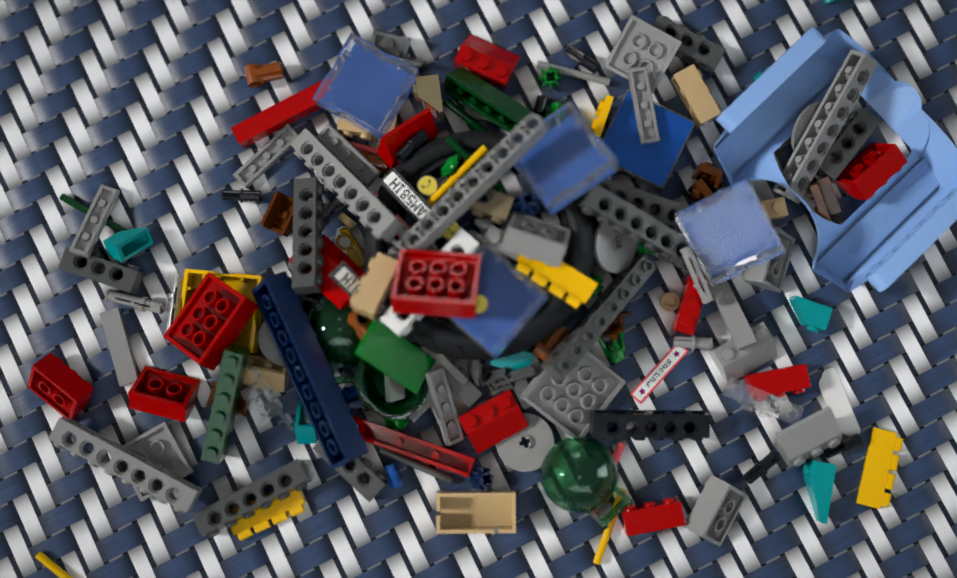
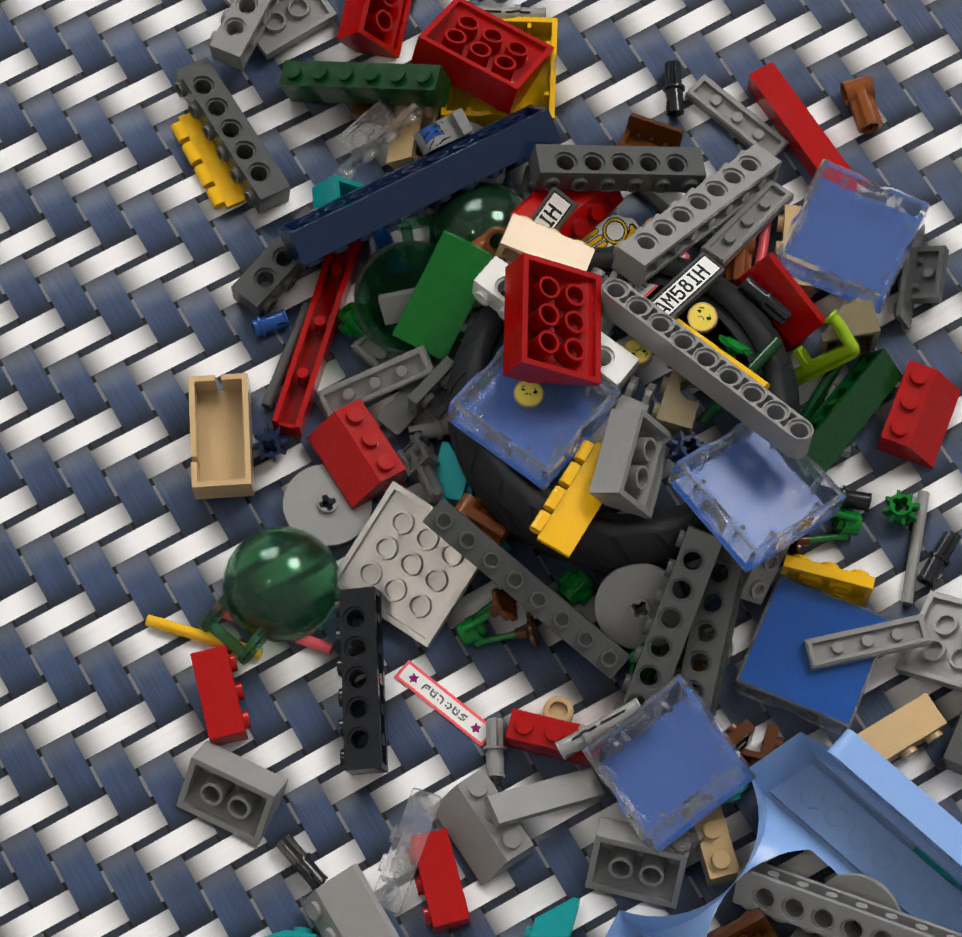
camera: 85 degrees right, 15 degrees down
none -> light grey leg [413,108,474,156]
none -> lime piece [793,309,860,386]

